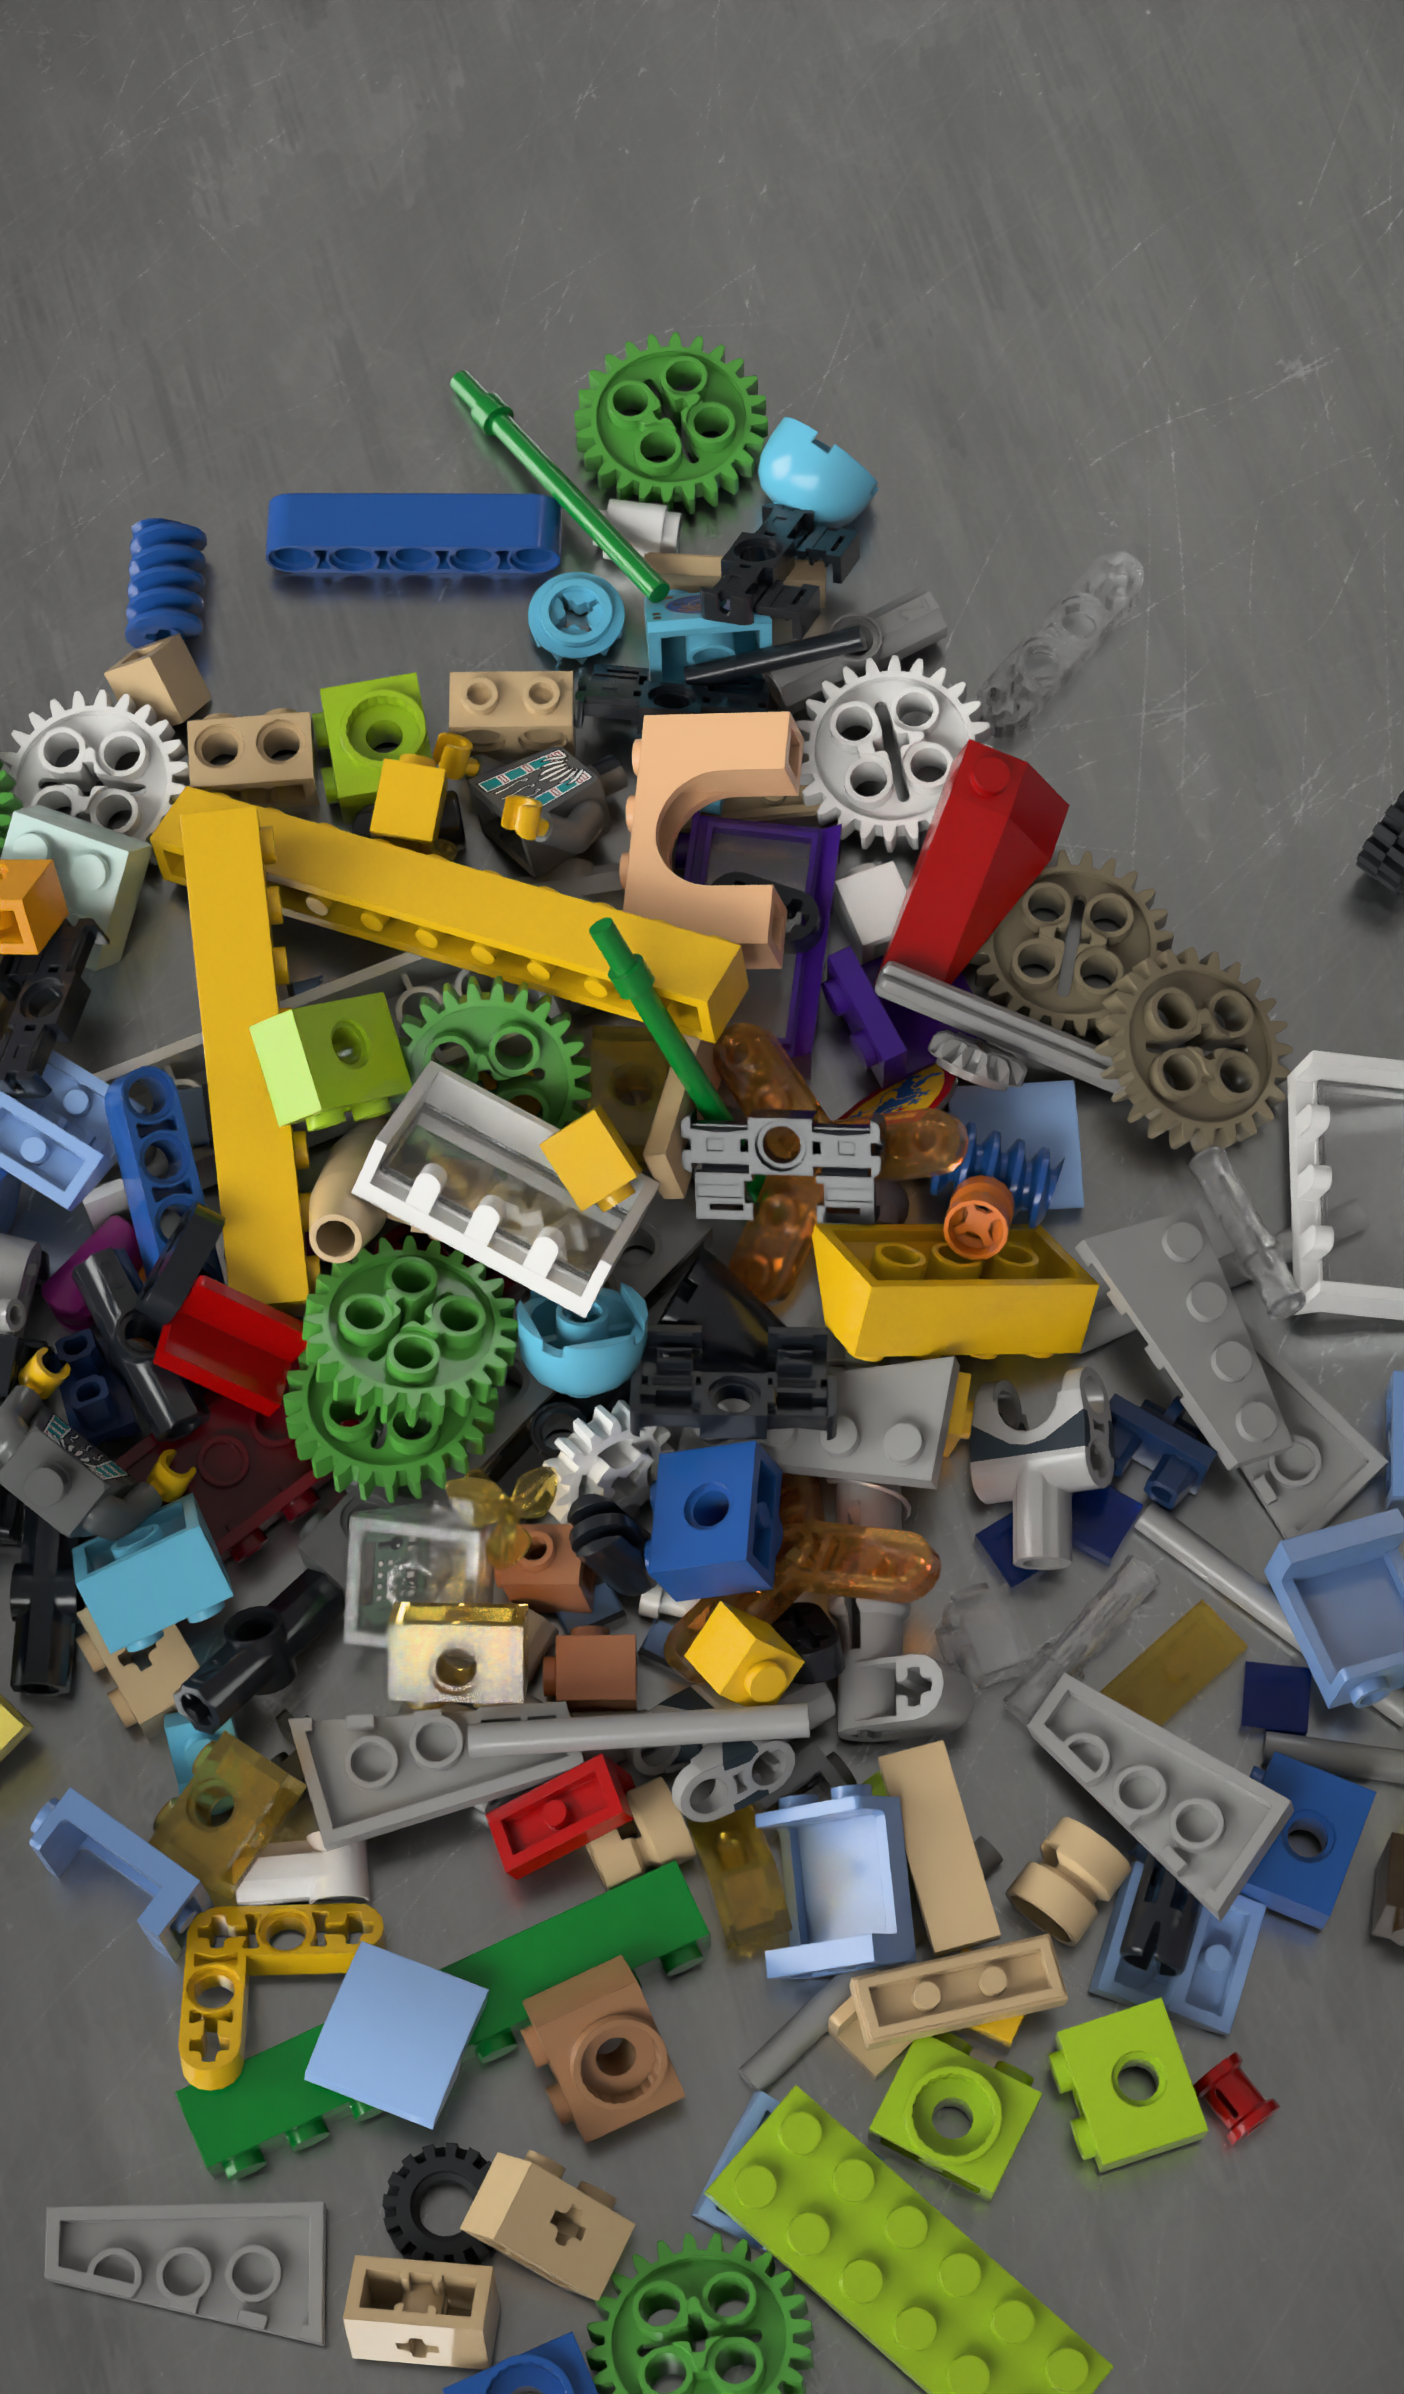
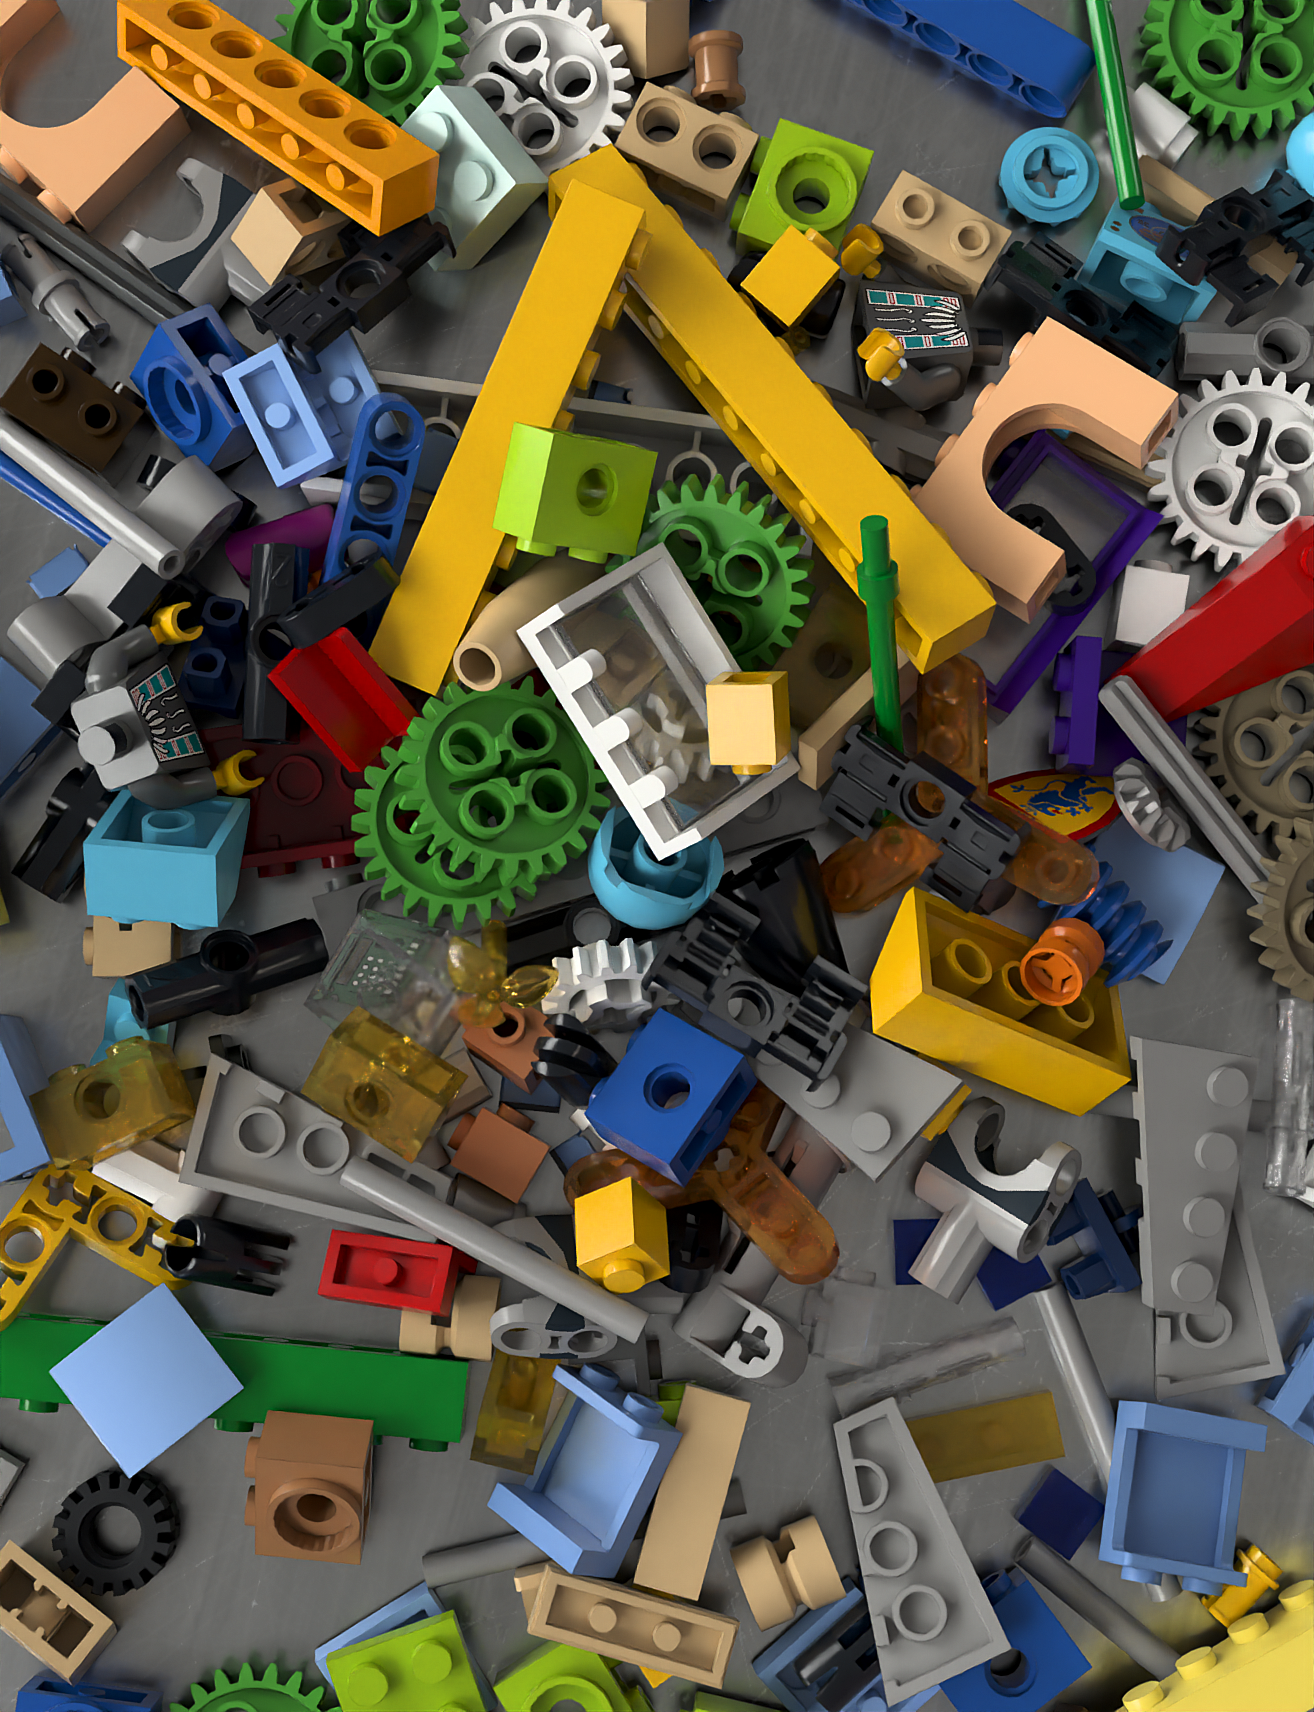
camera: 25 degrees right, 15 degrees up
tan brick [460,2150,636,2301] -> none
black bar [684,625,867,687] -> none
none -> black arm [165,1214,290,1297]
none -> medium nougat bush [688,30,746,112]

